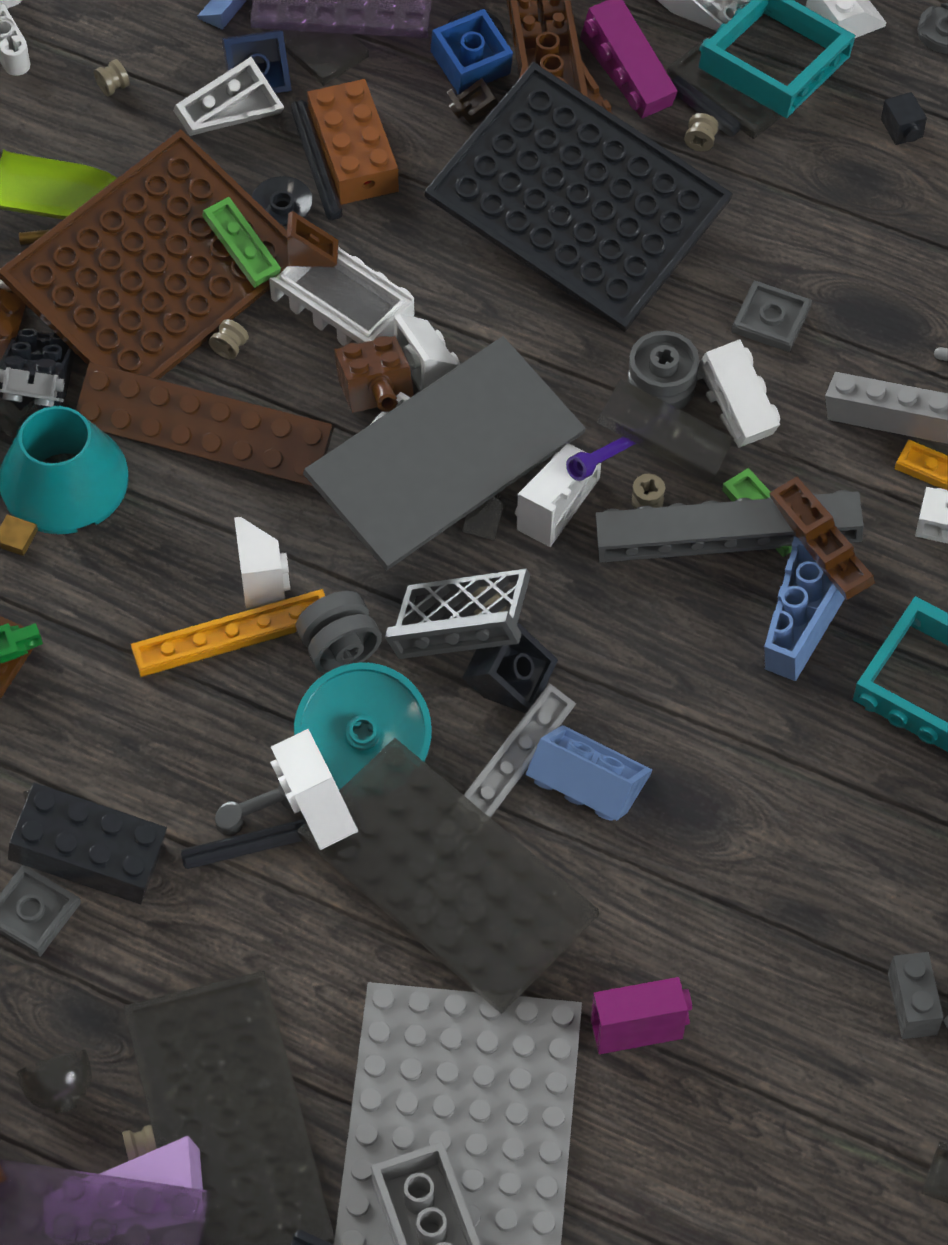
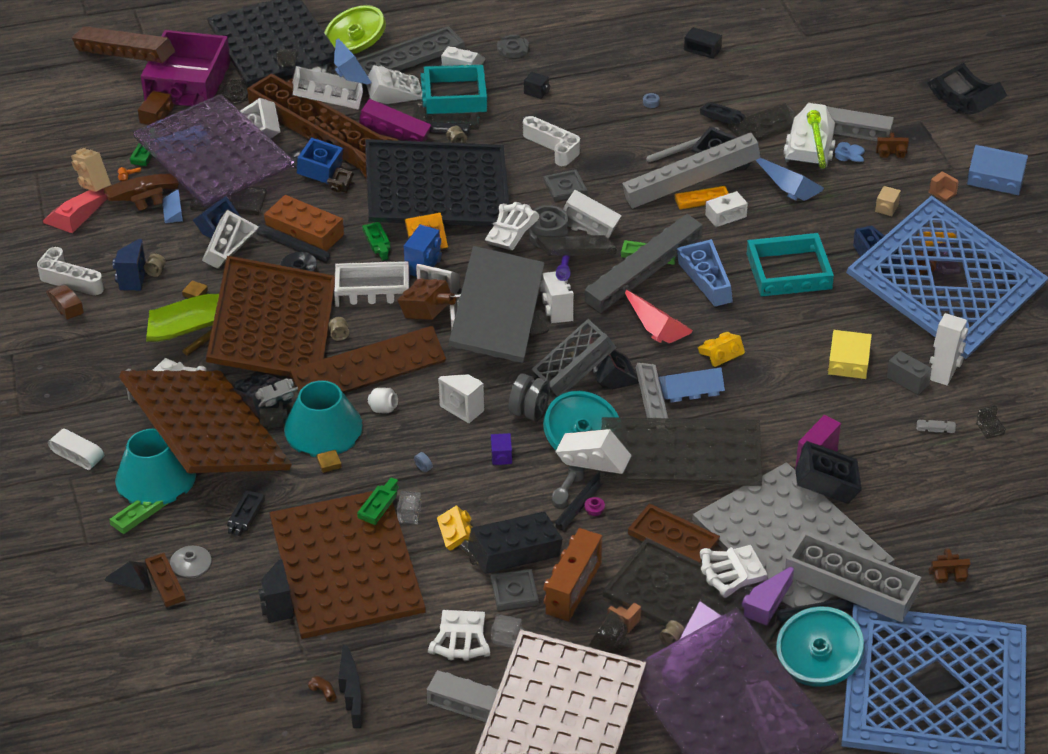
camera: 40 degrees left, 15 degrees down
light orange tile [131,589,325,677] -> none
bright green plate [202,197,281,287] -> none
reddish brown slope [287,211,339,267] -> none
dark tan wheel [632,474,665,509] -> none
reddish brown slope [769,477,875,600] -> none
none -> dark blue slope [113,239,146,291]
none -> pearl gold tile [182,281,208,298]
none -> green hinge [362,222,390,261]
none -> white head [368,388,398,413]
none -> clear brick [397,491,422,524]
none -> blue brick [404,224,442,277]
none -> light orange plate [405,212,448,250]
none -> sand blue tile [414,452,433,472]
none -> yellow bracket [437,505,472,551]
none -> white plate [485,202,539,251]
none -> dark purple brick [491,433,512,465]
none -> white beam [523,116,580,166]
none -> dark orange brick [543,528,602,622]
none -> magenta plate [585,497,605,516]
none -> nougat panel [607,603,641,633]
none -> coral wedge [625,290,693,344]
none -> reddish brown plate [628,504,720,568]
none -> yellow bracket [698,332,745,367]
none -> white plate [700,545,767,598]
none -> medium lavender slope [742,567,794,625]
none -> black slope [795,441,862,504]
none -> light yellow brick [828,330,872,379]
none -> light grey axle [916,419,956,433]

